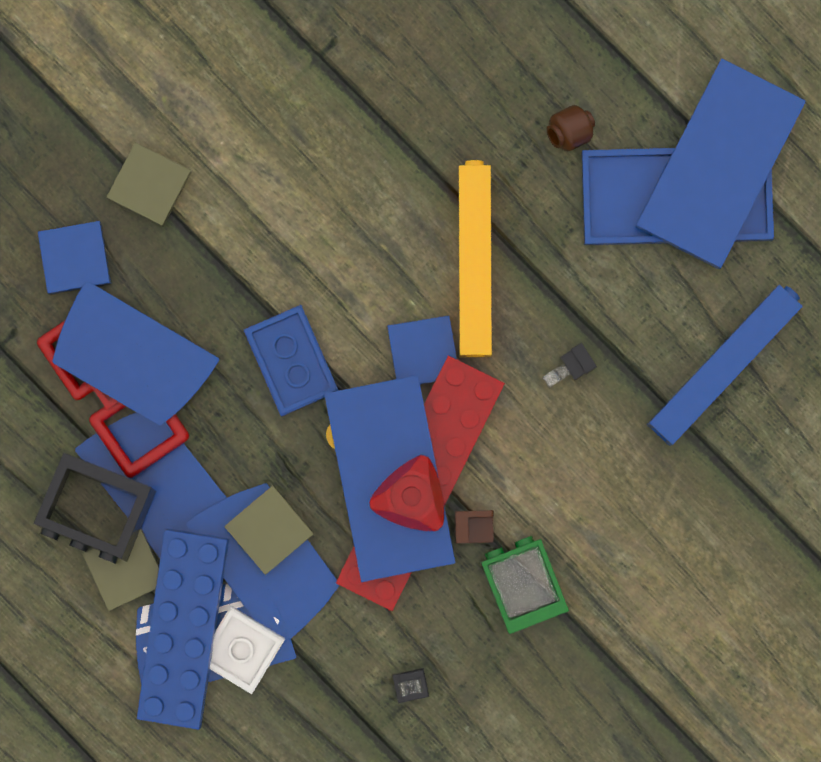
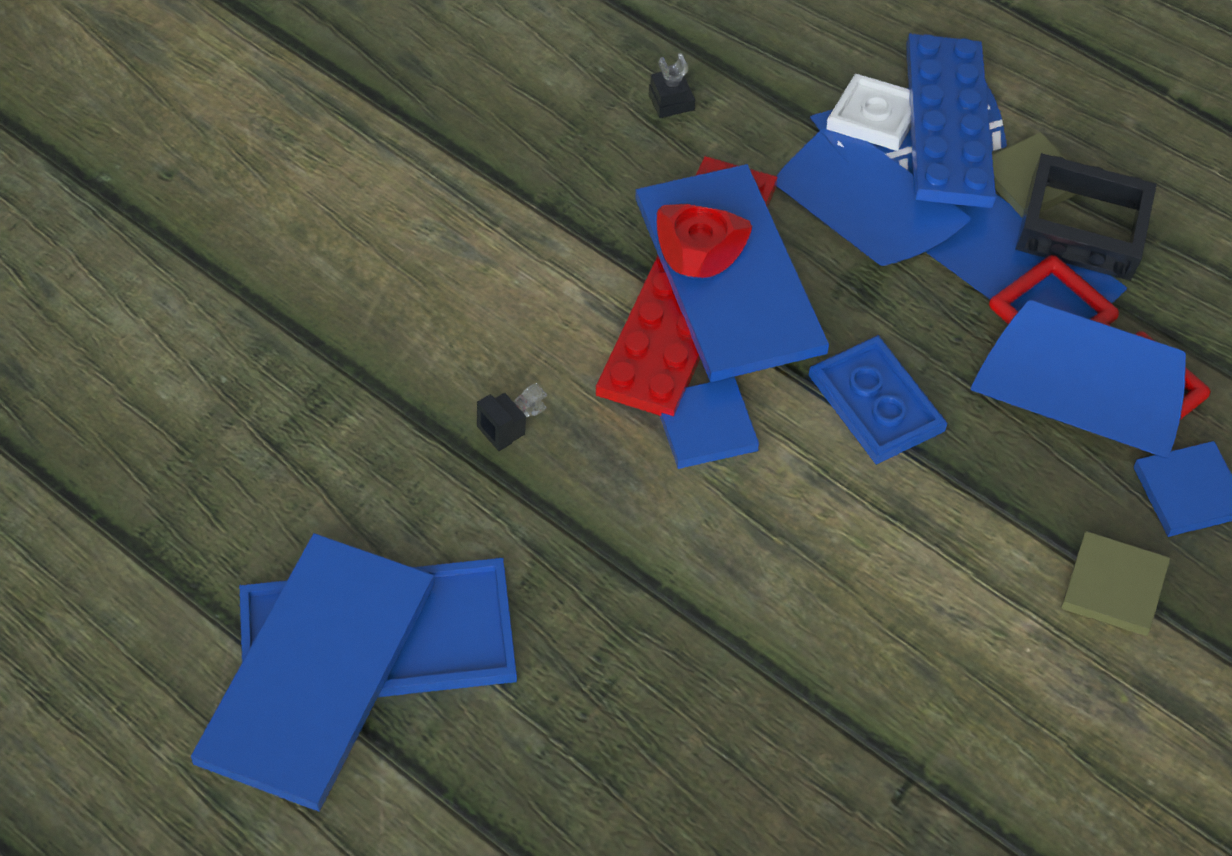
camera: 170 degrees right, 30 degrees down
olive tile [224,485,314,575] -> none
reddish brown panel [455,510,494,544] -> none
yellow brick [458,160,492,358] -> none
window [481,536,569,634] -> none
reddish brown head [546,105,595,152] -> none
blue brick [646,284,803,446] -> none

